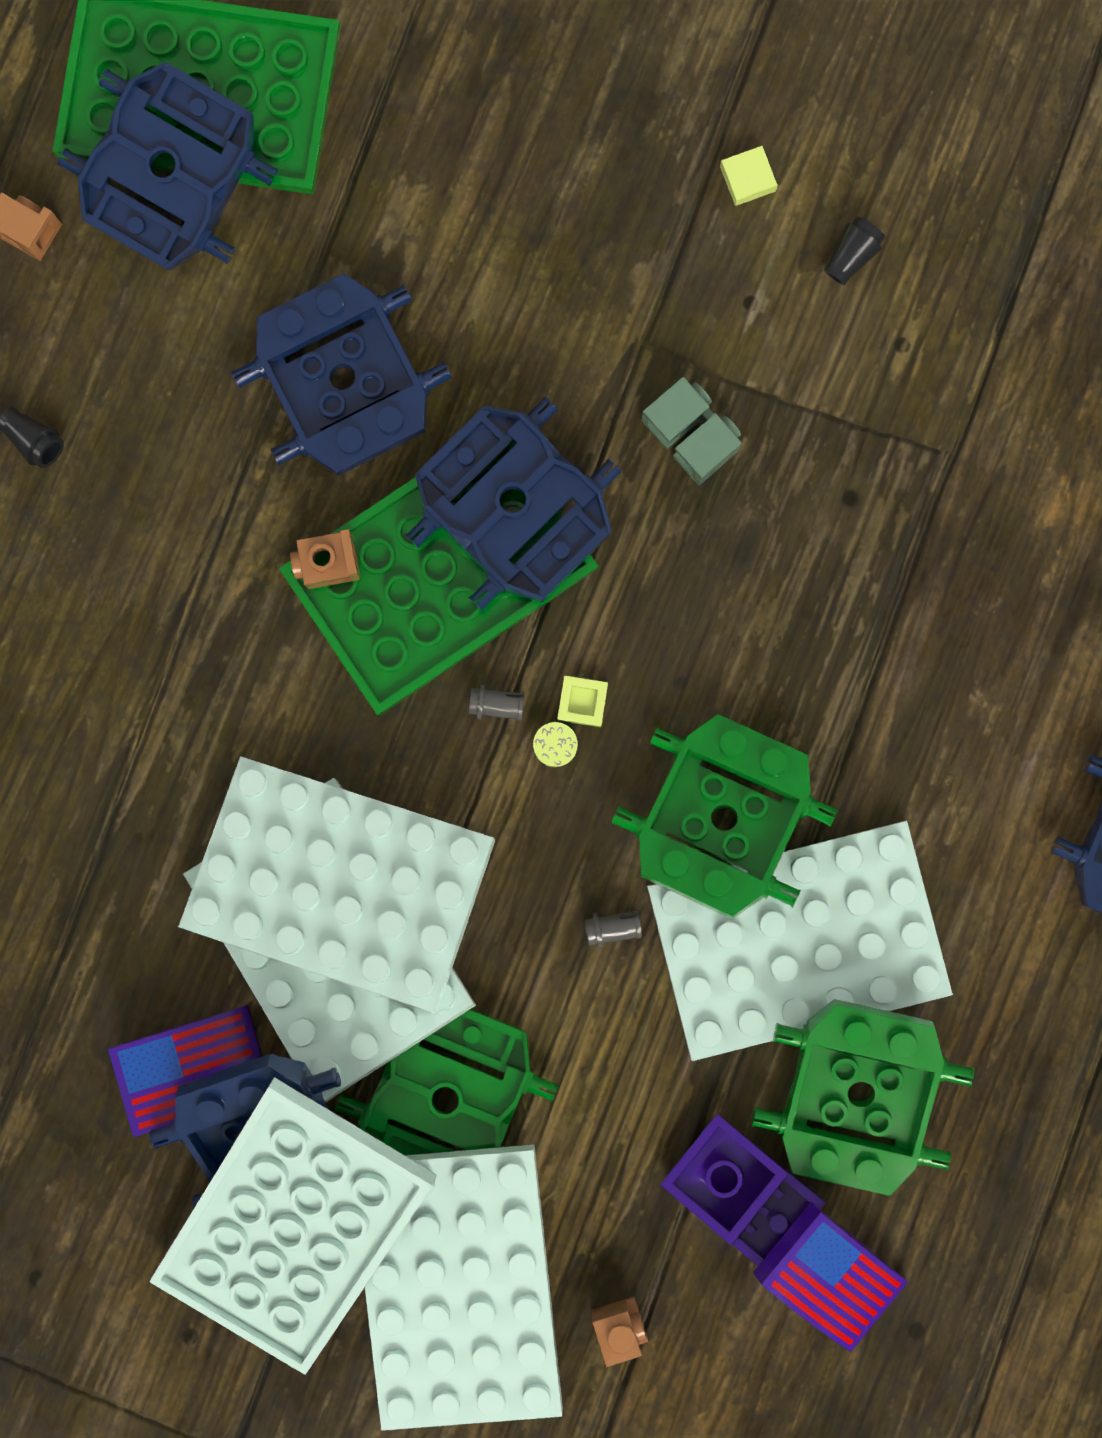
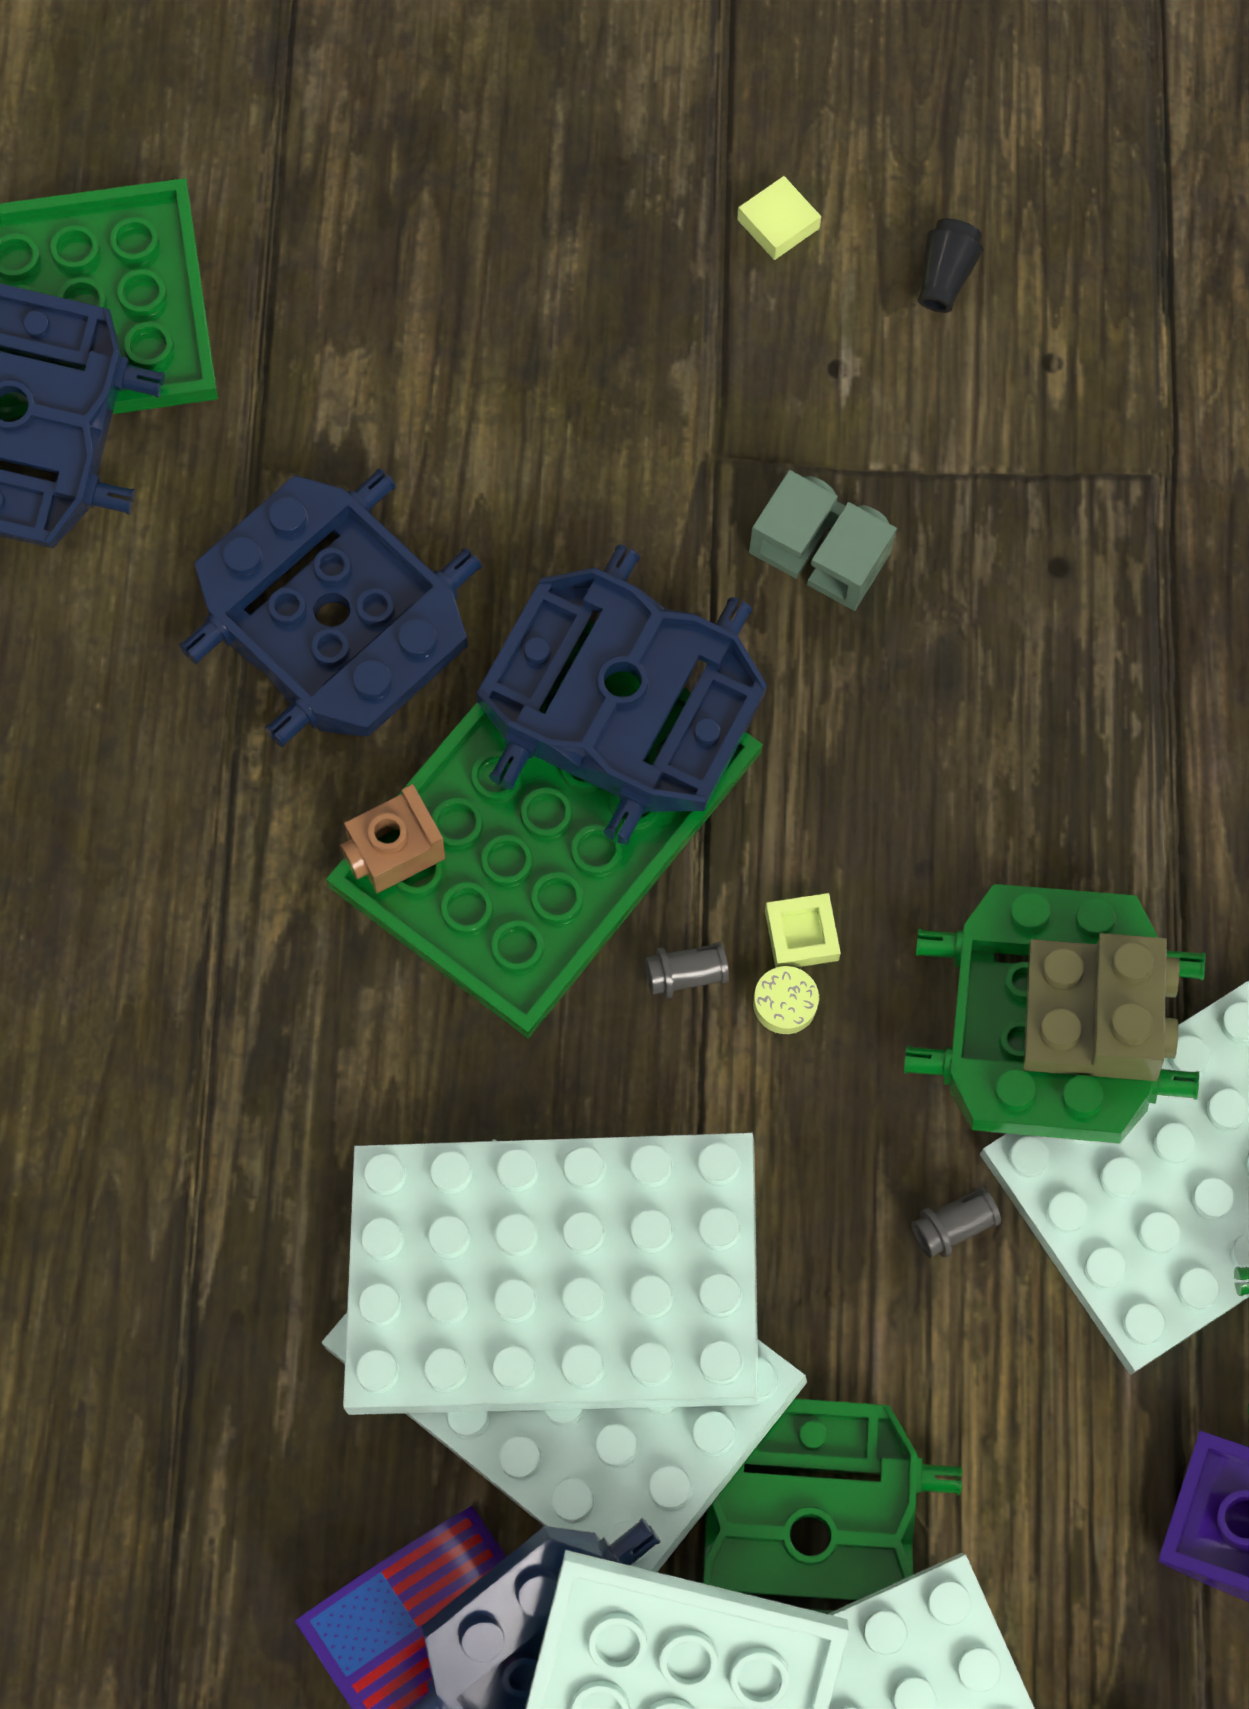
camera: 25 degrees left, 15 degrees down
none -> olive plate [1023,933,1180,1081]

